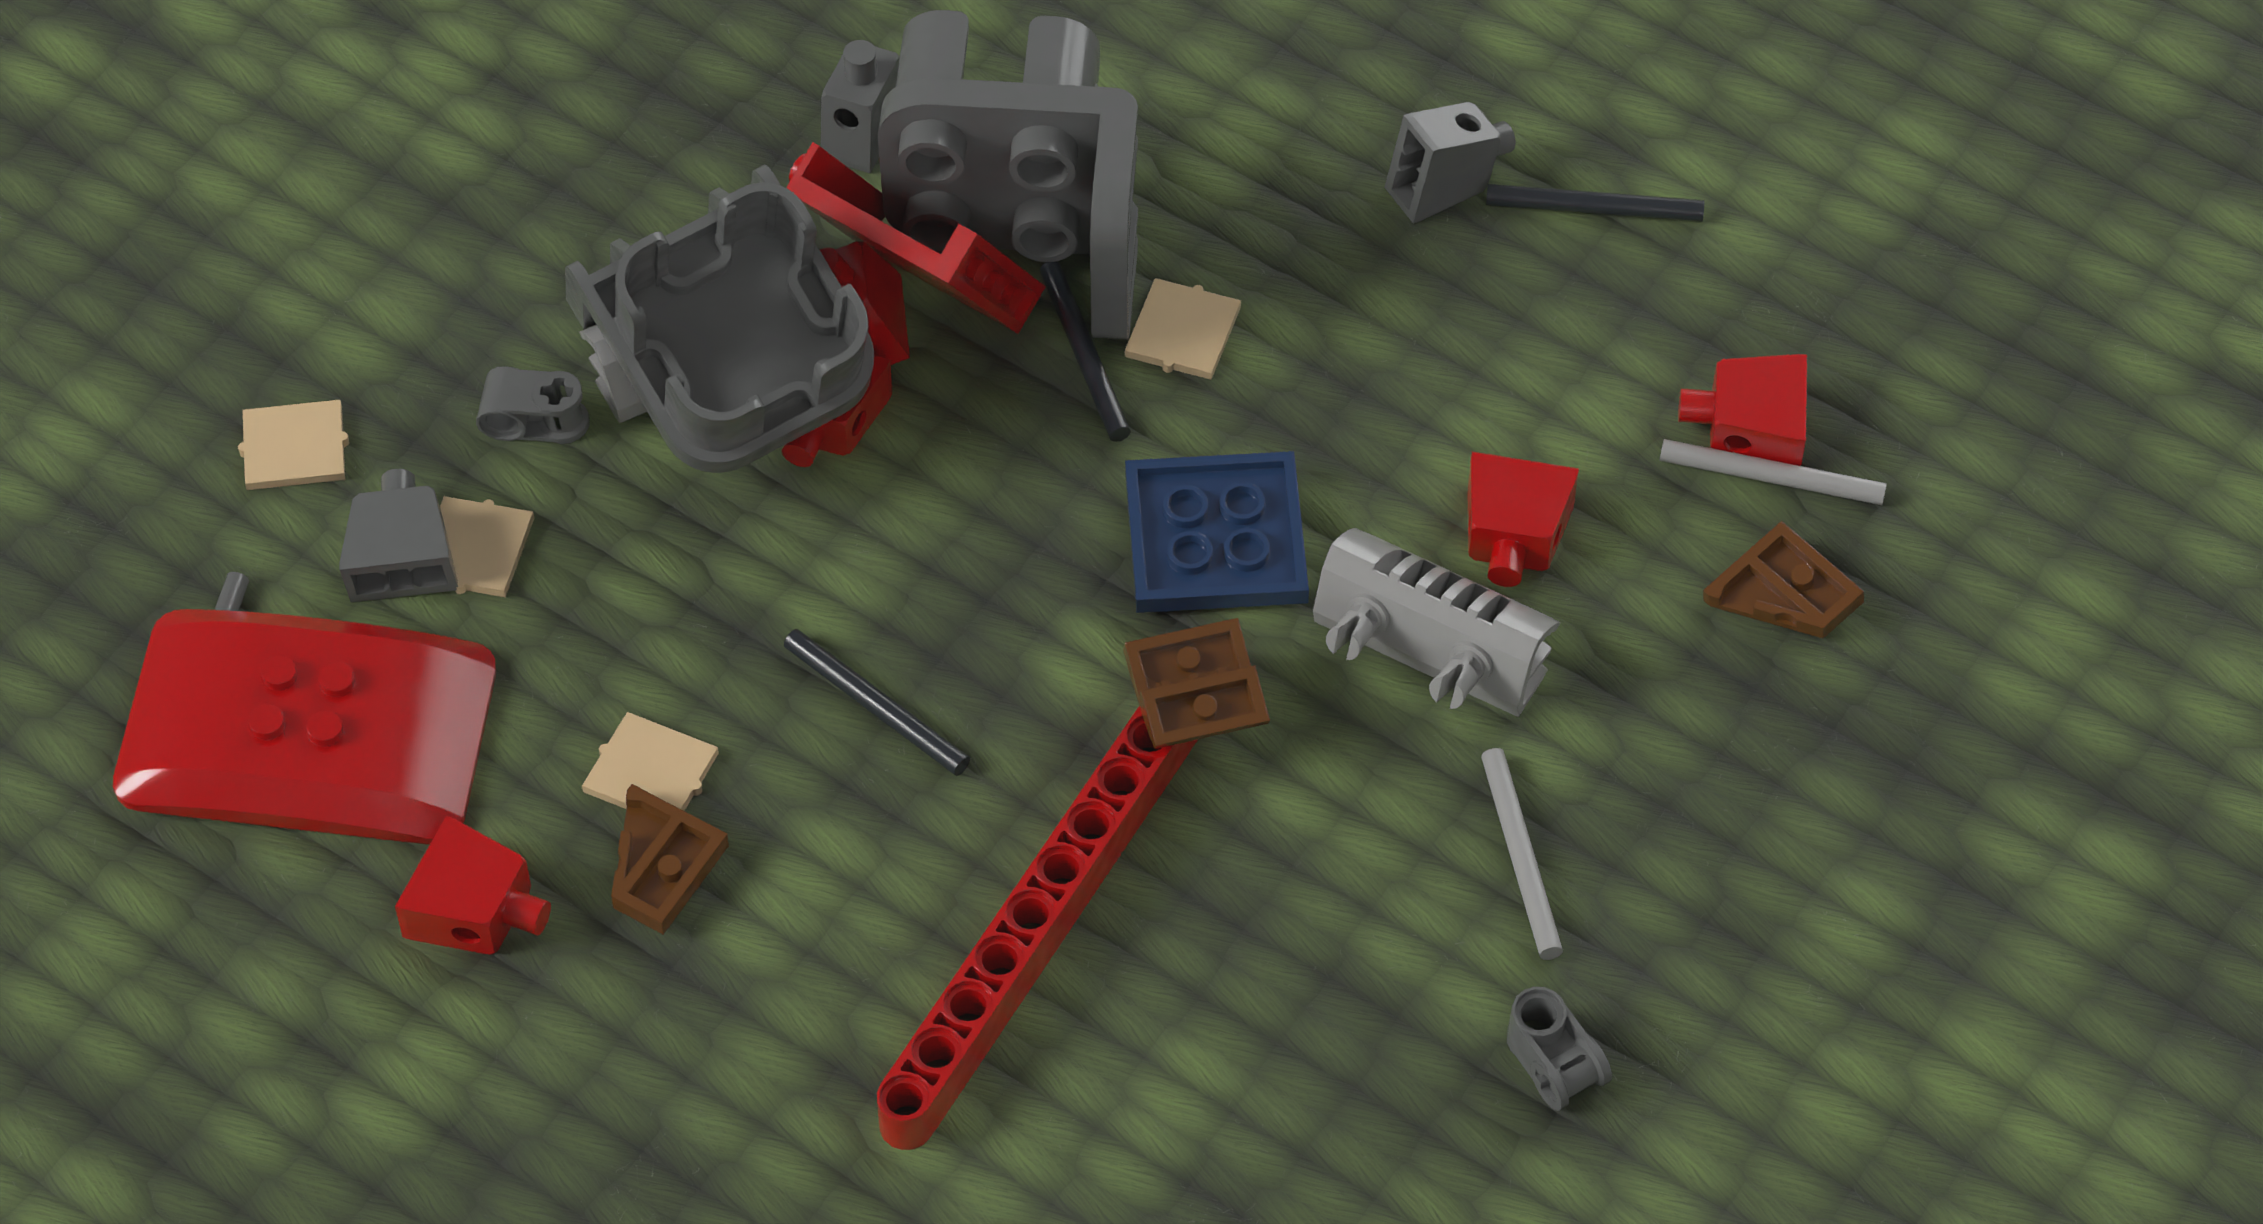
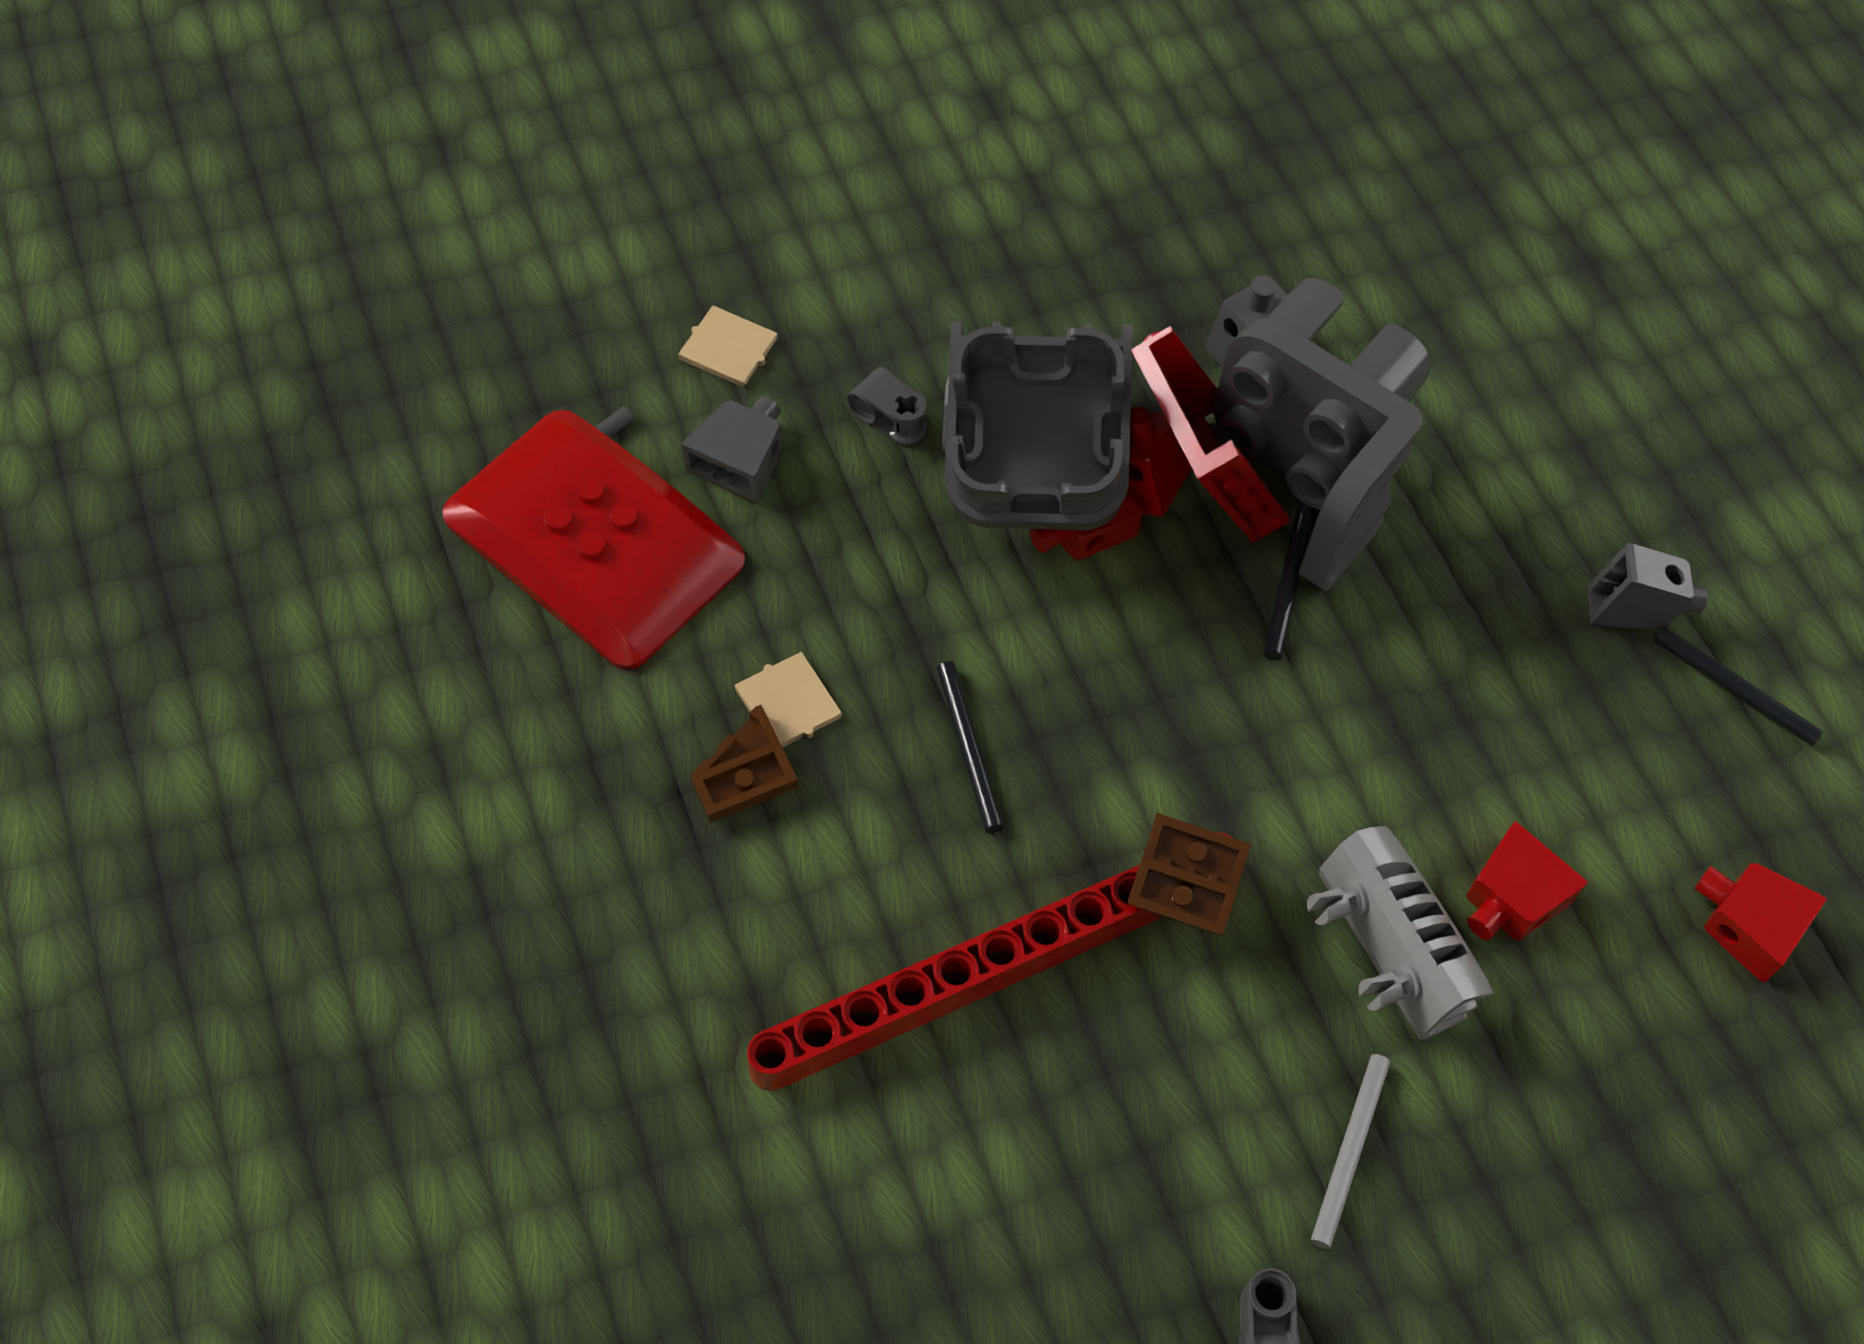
camera: 30 degrees right, 5 degrees up
red torso [395,816,551,955] -> none
tan piece [440,496,534,598] -> none
tan piece [1125,278,1241,380] -> none
dark blue plate [1125,451,1309,613] -> none
light grey bar [1660,439,1887,505] -> none
reddish brown wing [1703,521,1864,639] -> none

